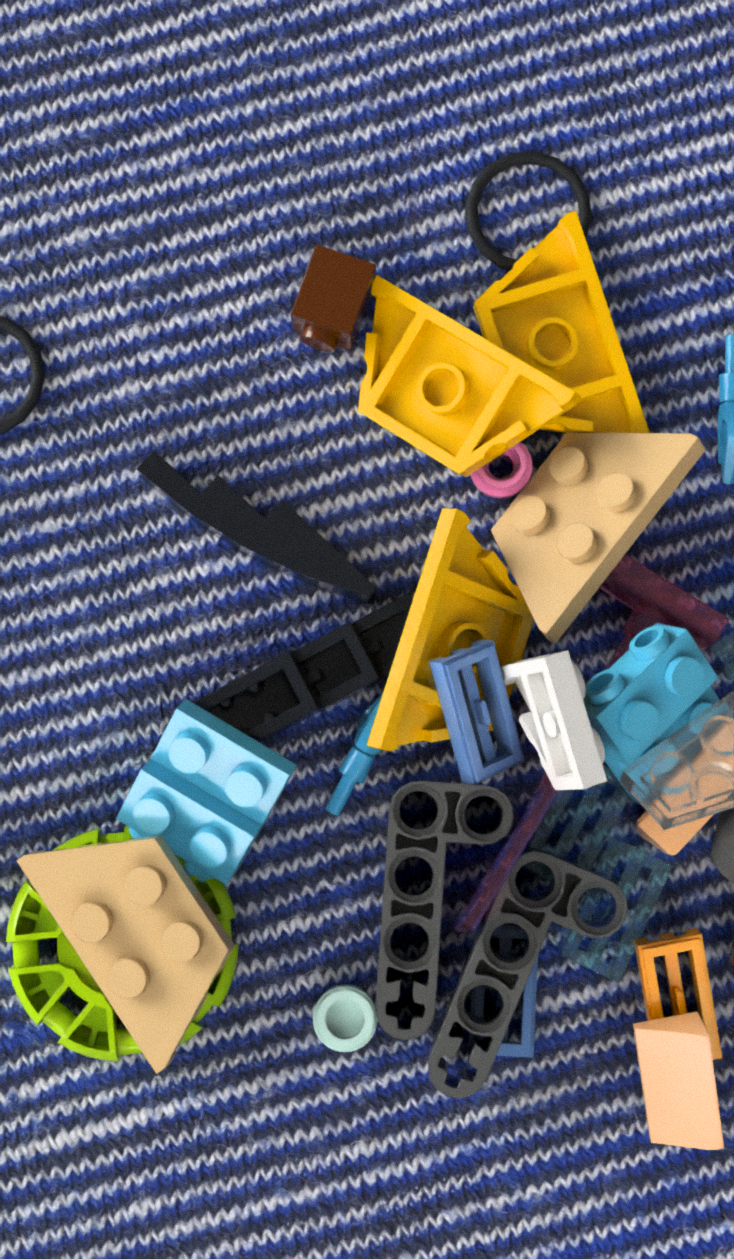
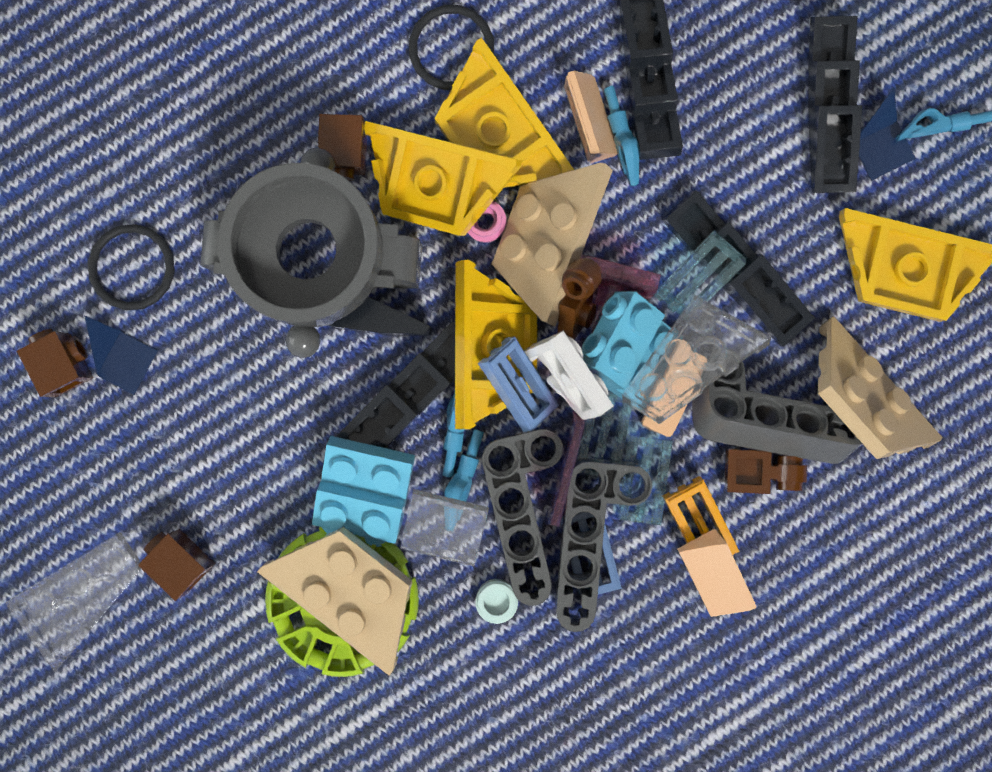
camera: 20 degrees left, 5 degrees up
none -> dark grey piece [200,147,423,358]
none -> clear piece [400,489,489,566]
none -> dark azure hand [445,429,484,527]
none -> reddish brown plate [557,258,602,340]
none -> light nougat slope [564,71,617,164]

